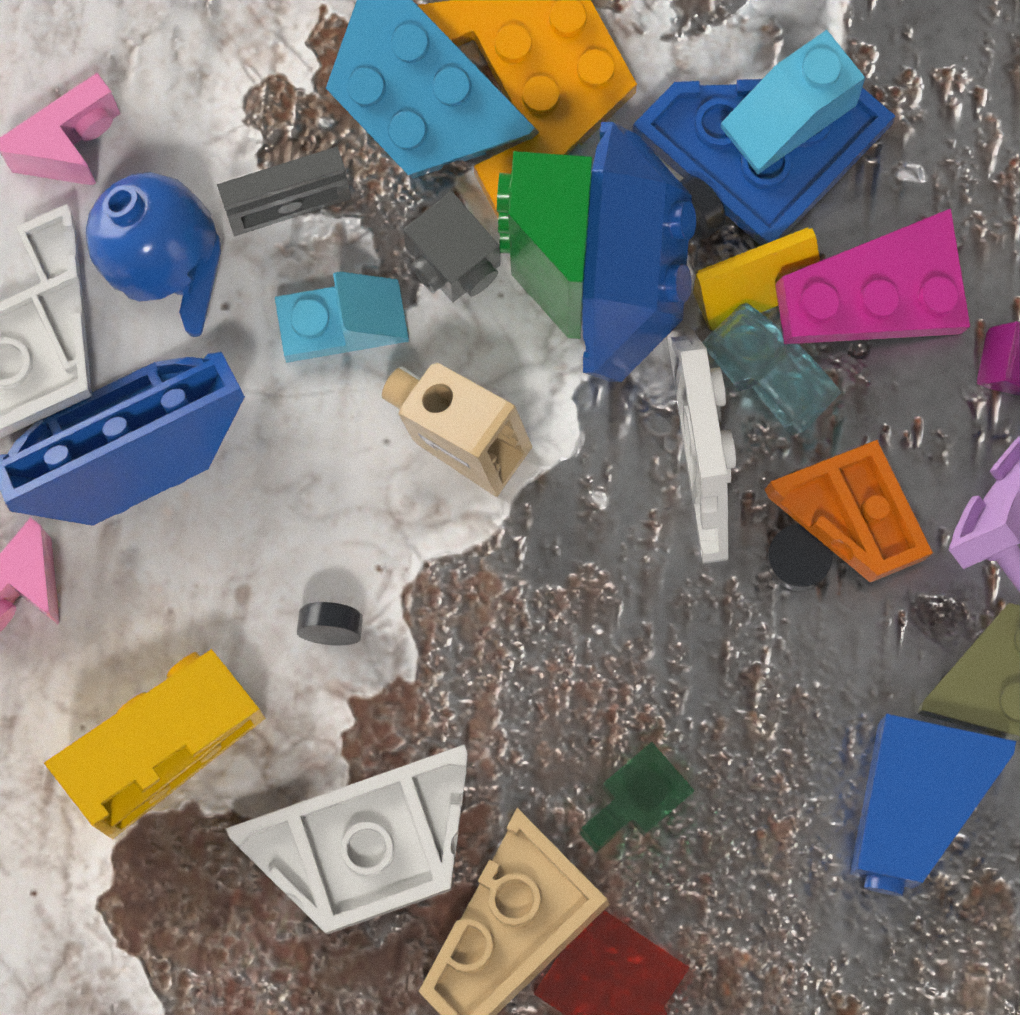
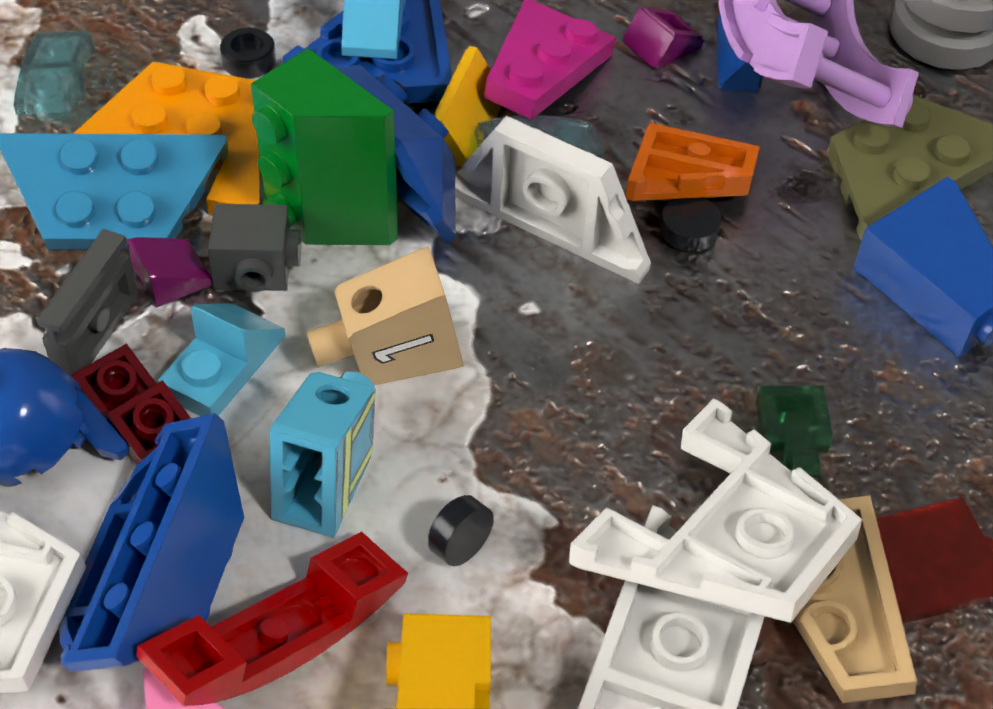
camera: 55 degrees left, 25 degrees down
none -> dark red slope [71,343,191,464]
none -> magenta slope [127,237,213,307]
none -> red slope [136,531,408,706]
none -> black tile [220,28,276,79]
none -> medium azure torso [270,372,376,538]
none -> white wing [569,399,862,623]

